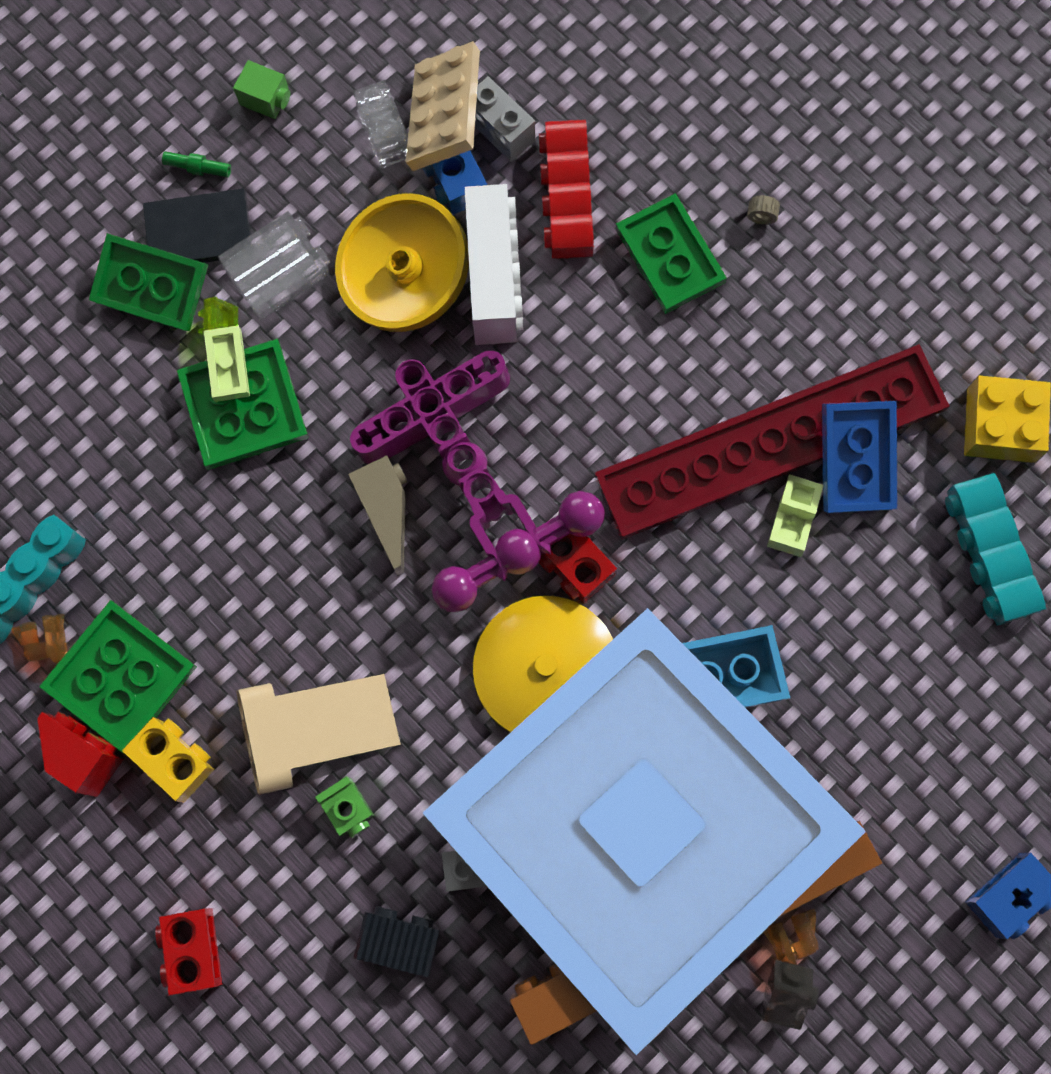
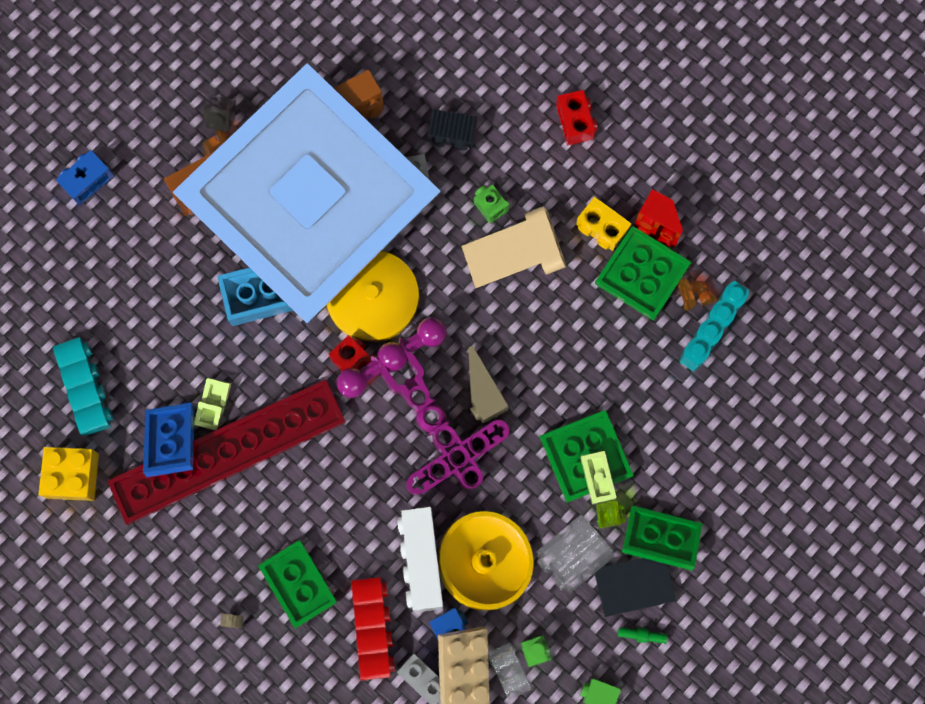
camera: 175 degrees right, 0 degrees up
none -> bright green brick [520,636,552,667]

